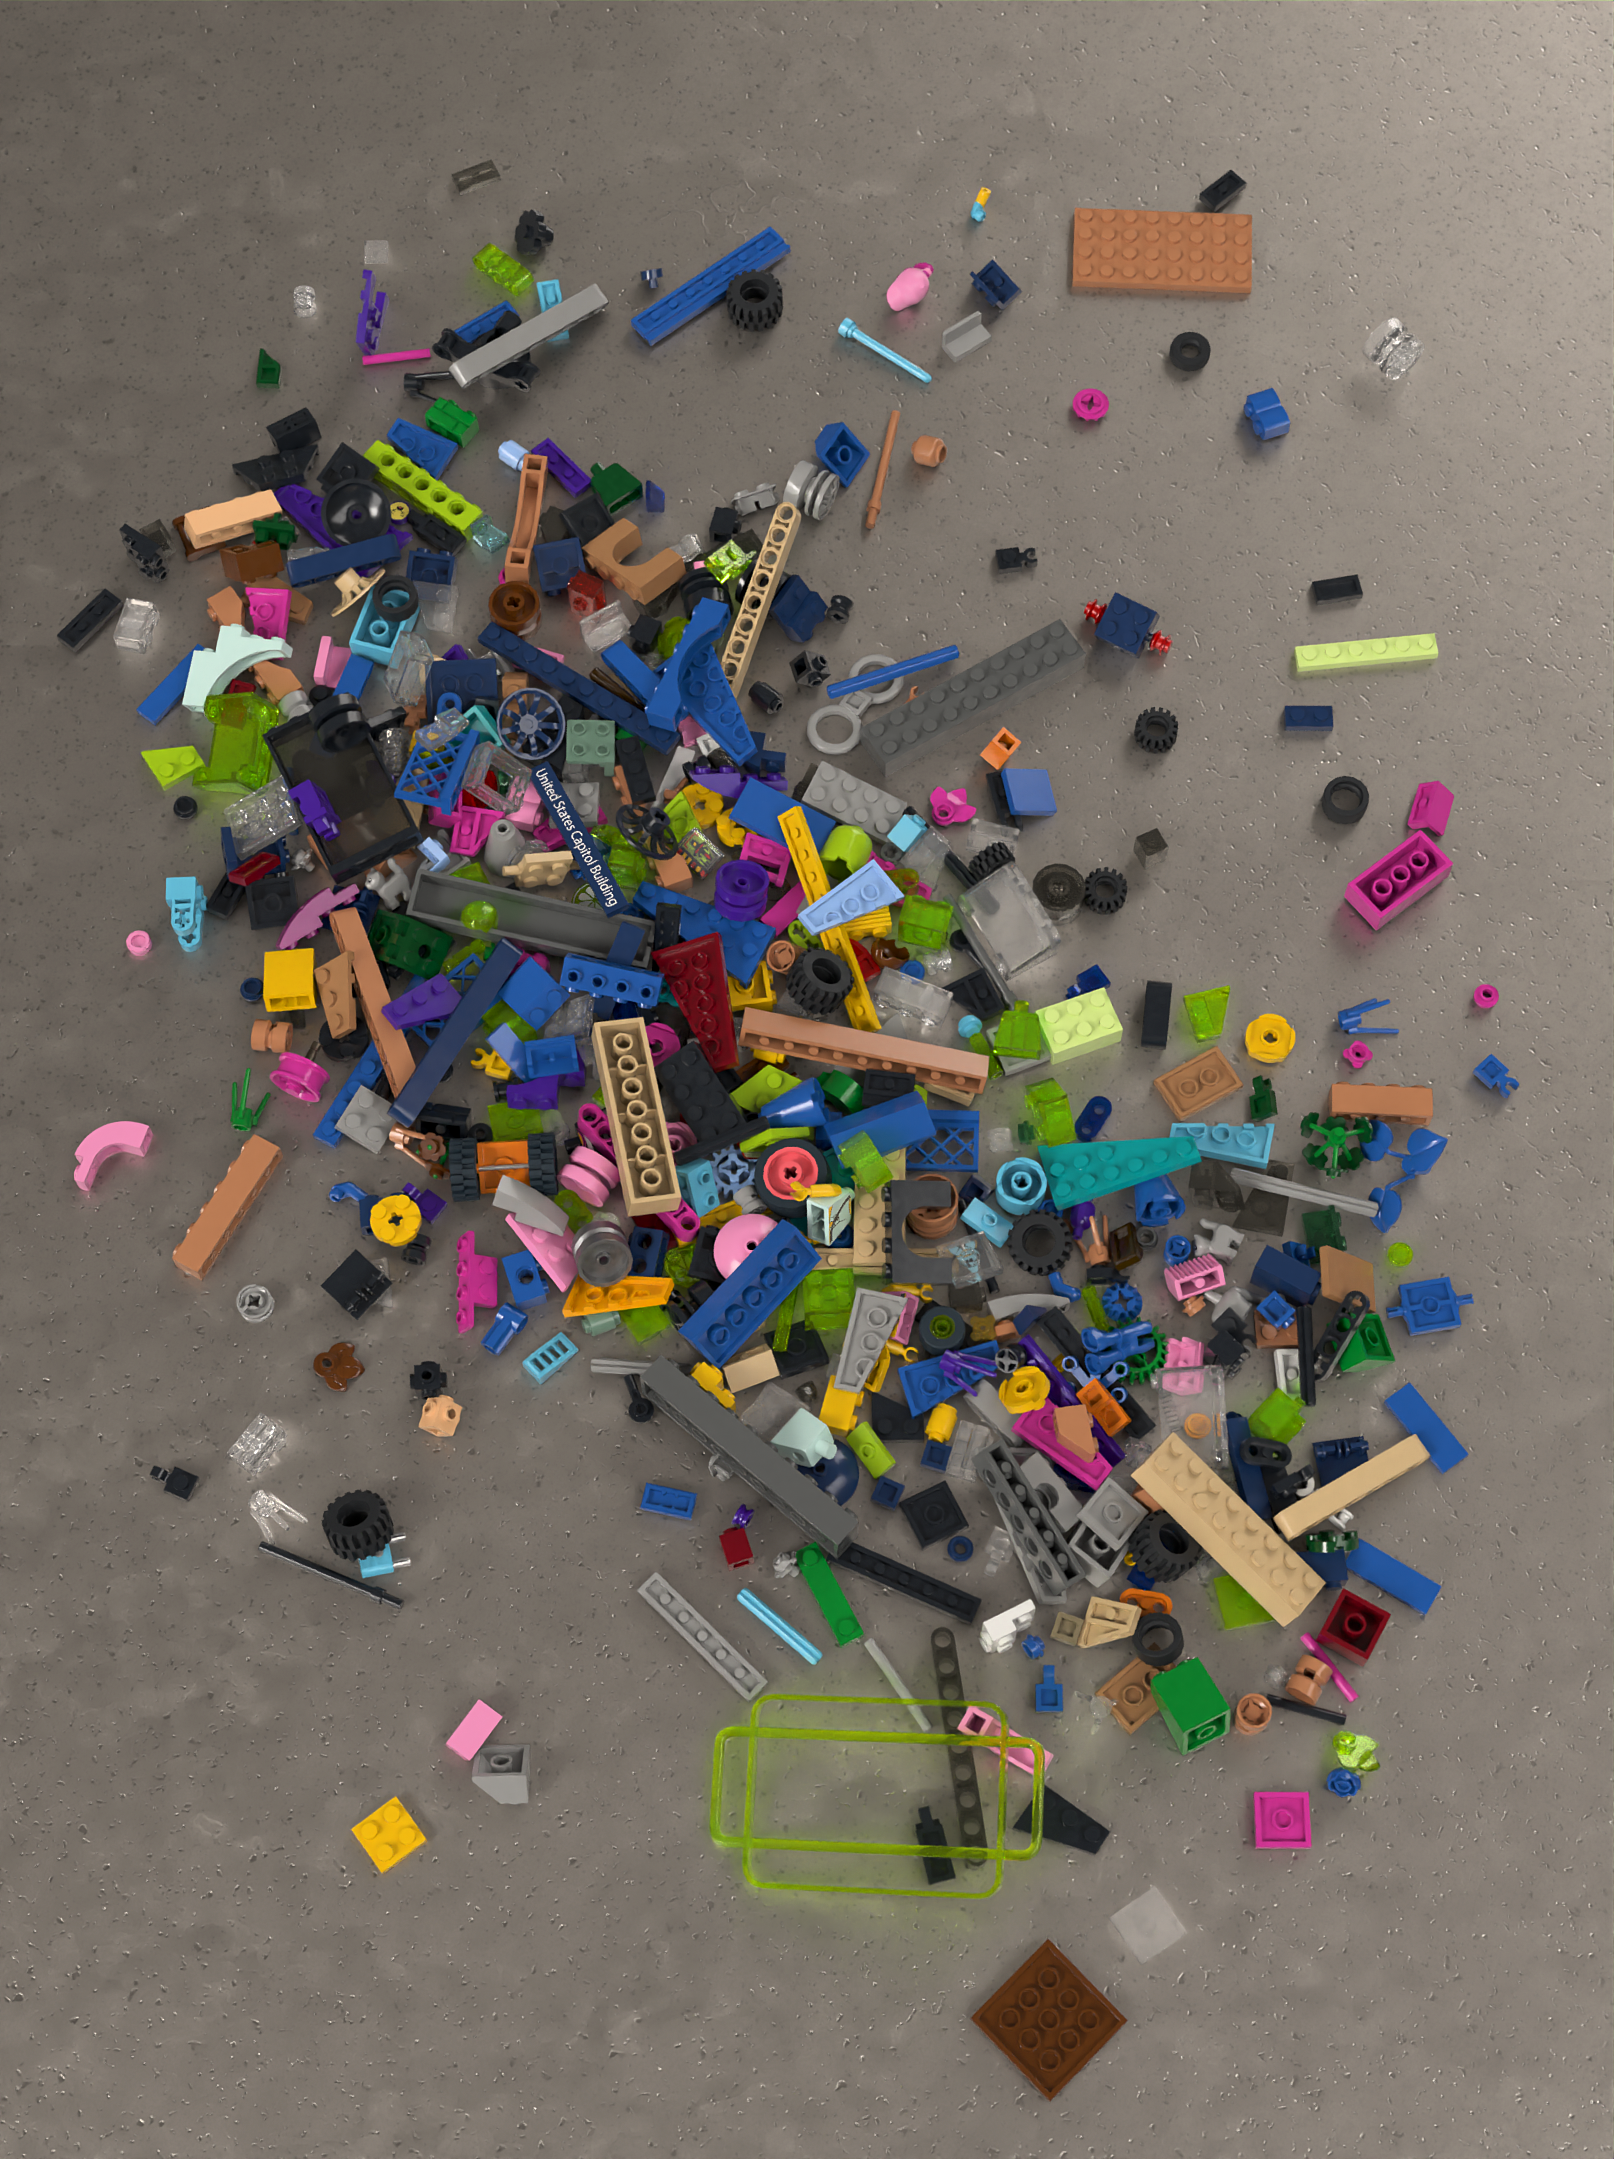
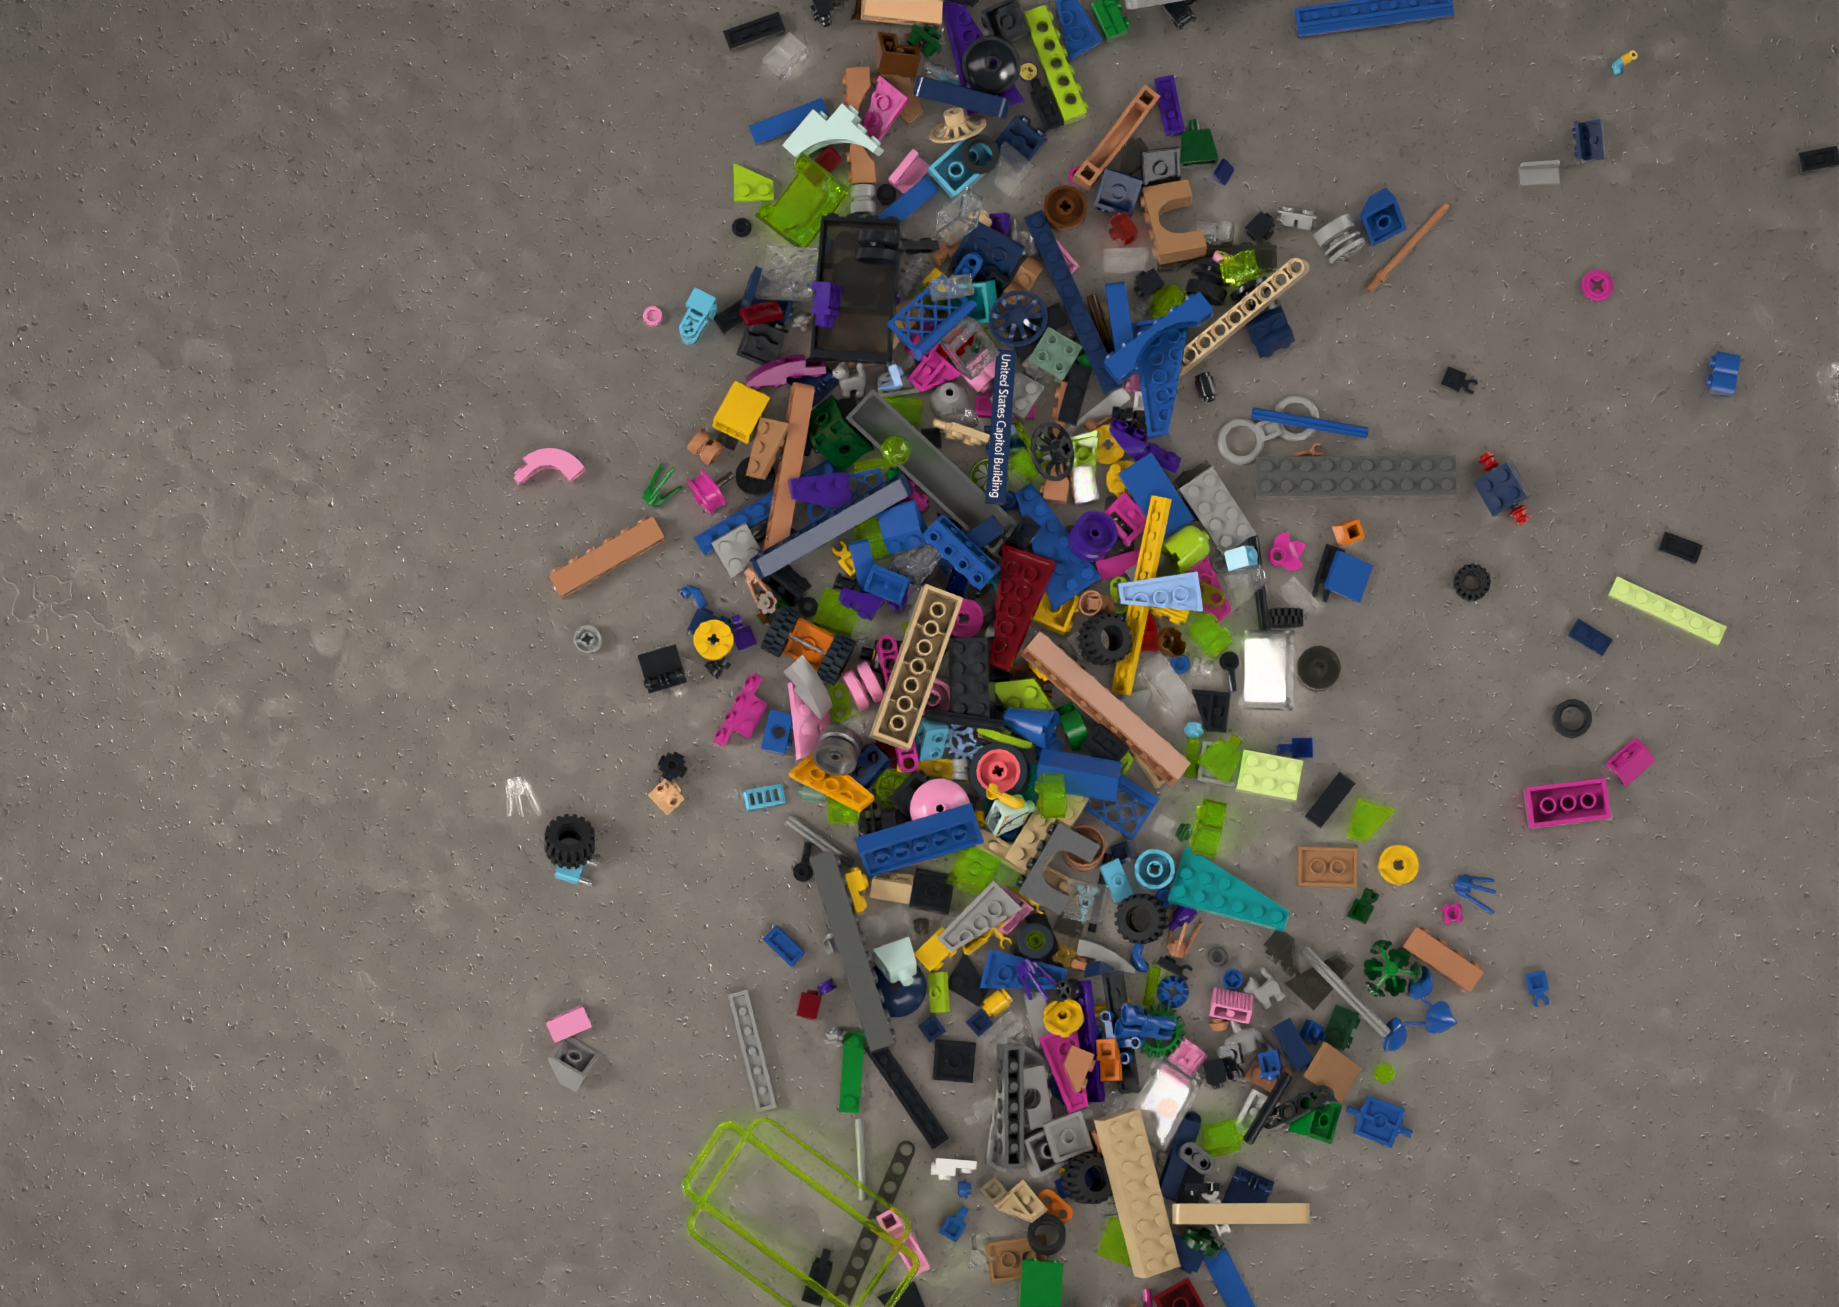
camera: 30 degrees right, 15 degrees up
black plate [149,1465,200,1502] -> none
clear brick [227,1413,287,1476] -> none
dark blue plate [240,977,264,1002] -> none
black bar [258,1541,404,1610] -> none
reddish brown plate [313,1342,365,1392] -> none
yellow plate [351,1796,428,1874] -> none
clear light blue bracket [470,514,510,554] -> none
blue piece [480,1302,529,1356] -> none
light blue brick [498,440,530,471] -> none
black tyre [727,269,783,332] -> none
medium azure axle [737,1588,823,1665] -> none
dark blue brick [742,731,787,777] -> none
clear neon green axle [773,1284,799,1352] -> none
black brick [789,650,831,687] -> none
black wheel [826,595,854,624] -> none
medium azure piece [838,318,932,383] -> none
bright pink hair [886,262,934,311] -> none
nougat head [911,435,947,467] -> none
dark grey bar [943,894,1025,1019] -> none
dark blue plate [947,1536,974,1562] -> none
nougat plate [1072,208,1252,293] -> none
clear blue plate [1074,1096,1112,1142] -> none
black tyre [1083,867,1128,915] -> none
dark brown tile [1109,1222,1144,1271] -> none
clear smoke brick [1133,828,1169,869] -> none
blue cone [1134,1174,1186,1227] -> none
medium azure wing [1169,1123,1275,1169] -> none
black tyre [1170,332,1211,371] -> none
blue piece [1384,1383,1469,1475] -> none
dark pink plate [1474,984,1499,1008] -> none

